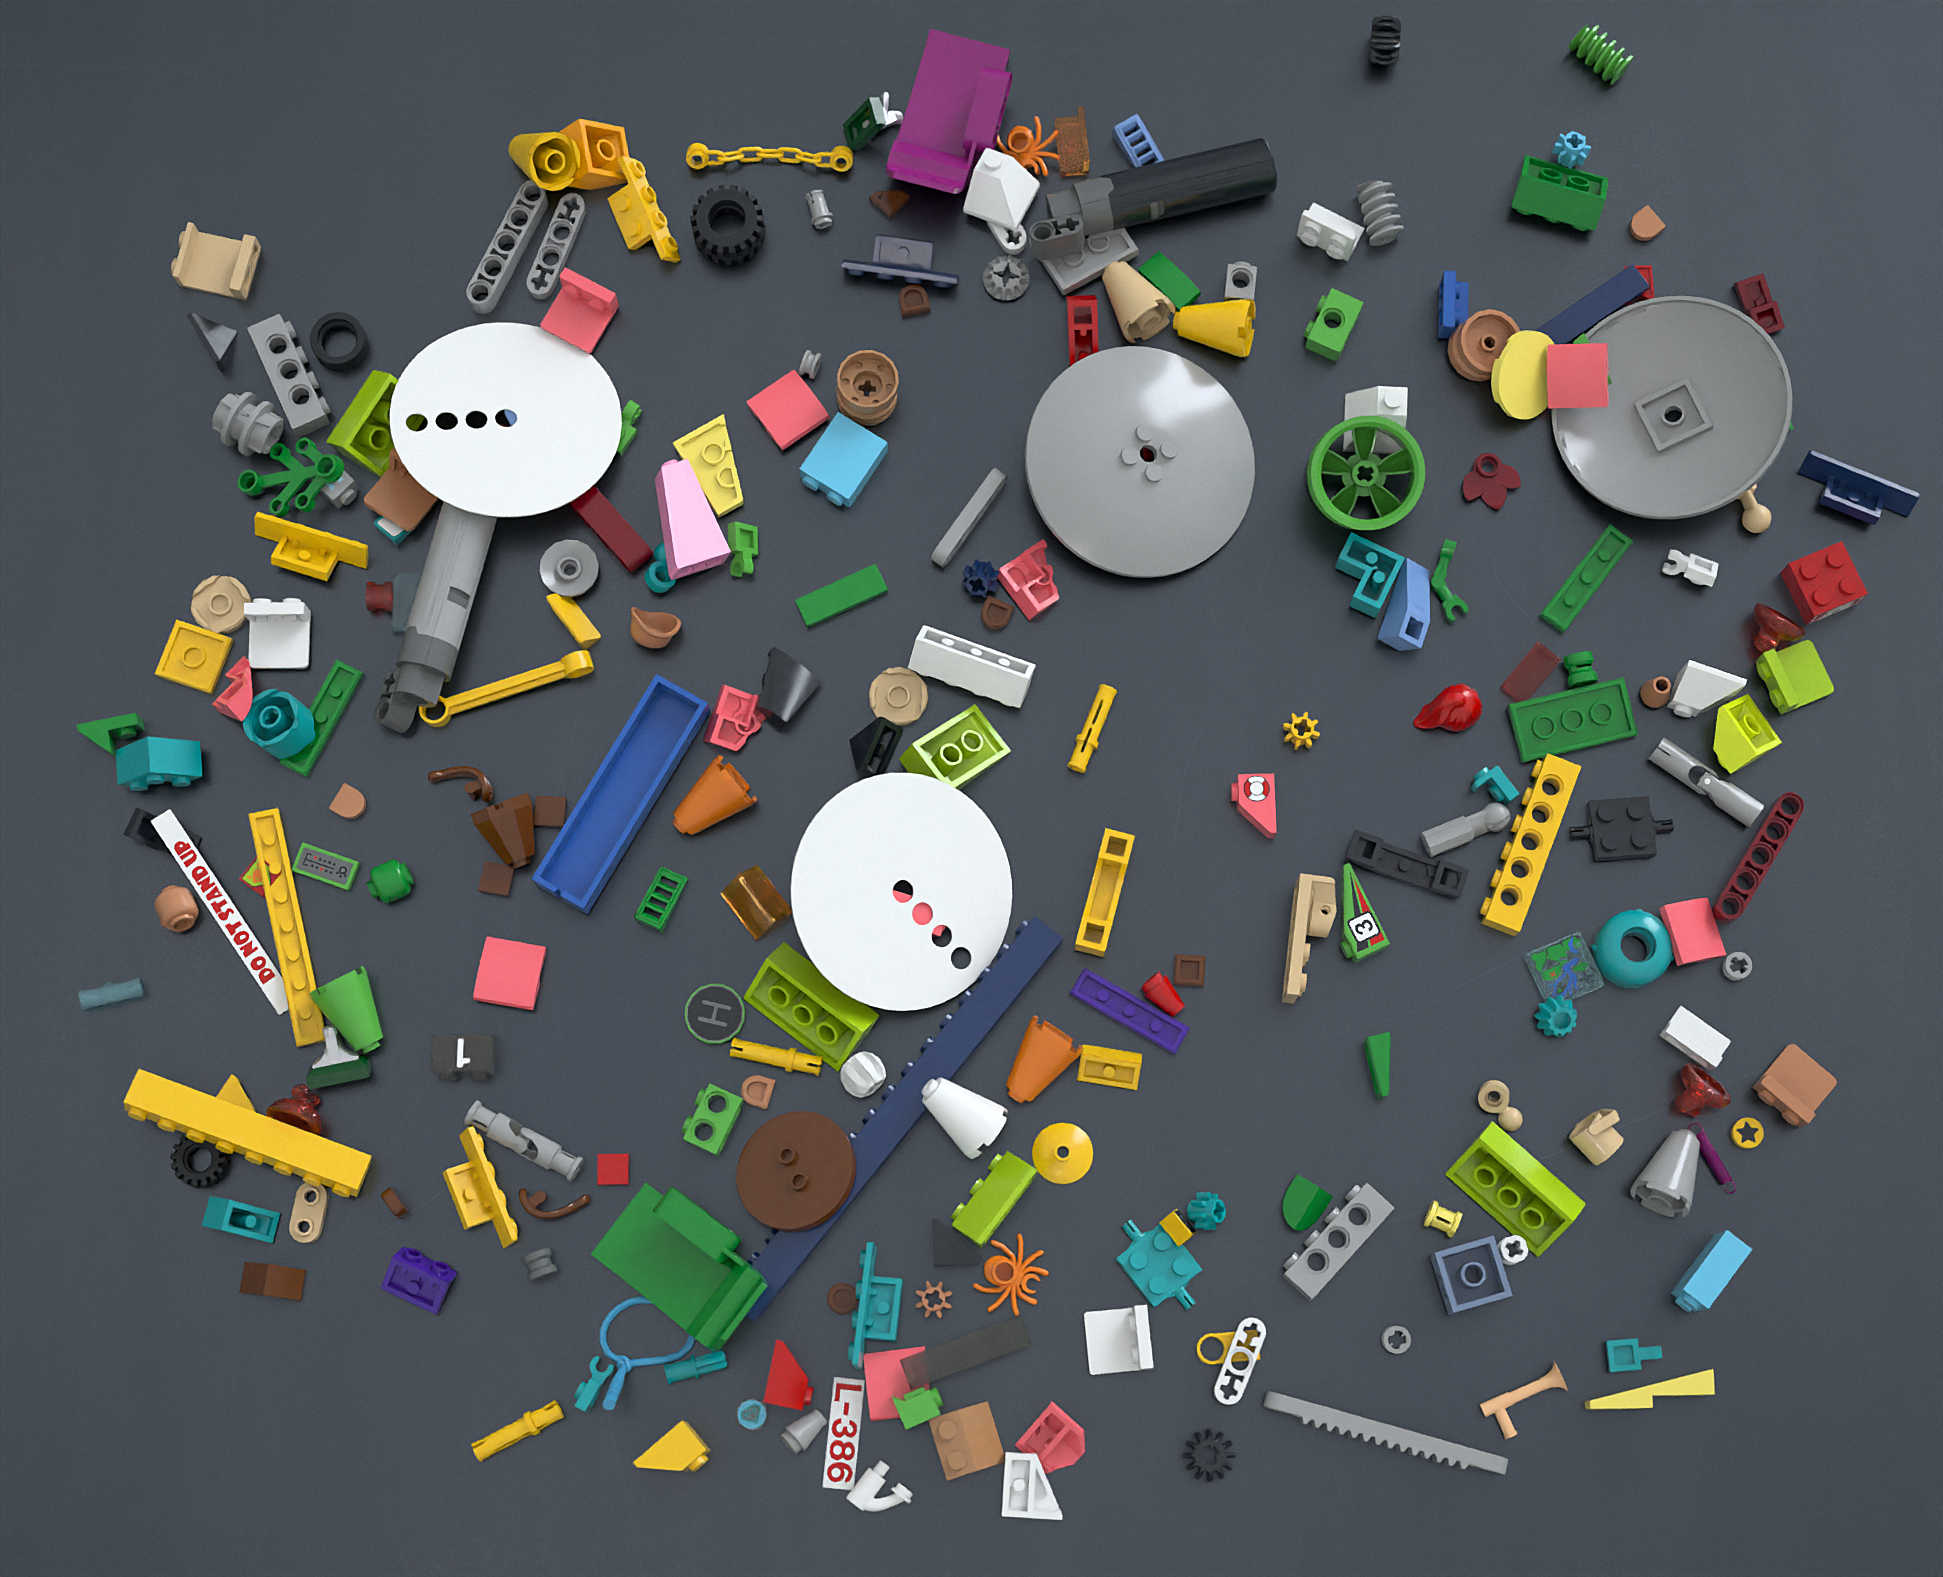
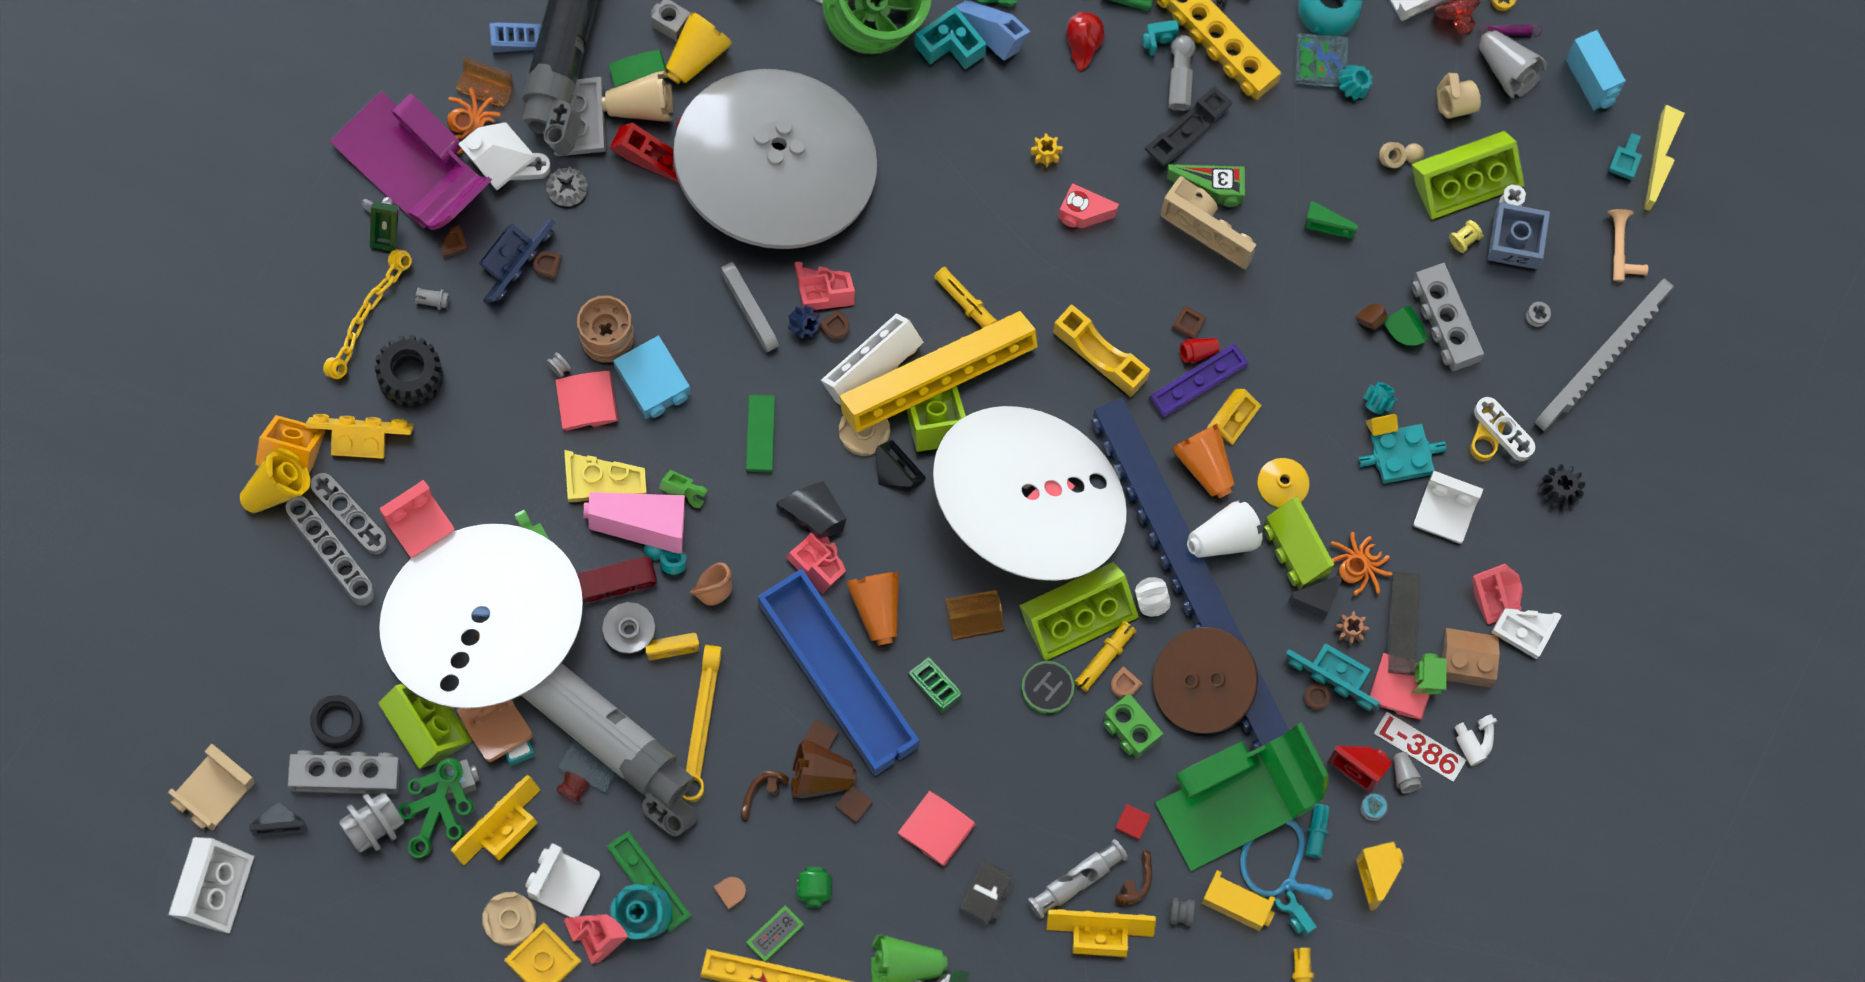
camera: 70 degrees left, 5 degrees down
none -> white slope [169,837,254,933]
none -> yellow brick [839,311,1037,432]
none -> yellow brick [1201,870,1275,931]
none -> reddish brown tile [1355,303,1387,330]

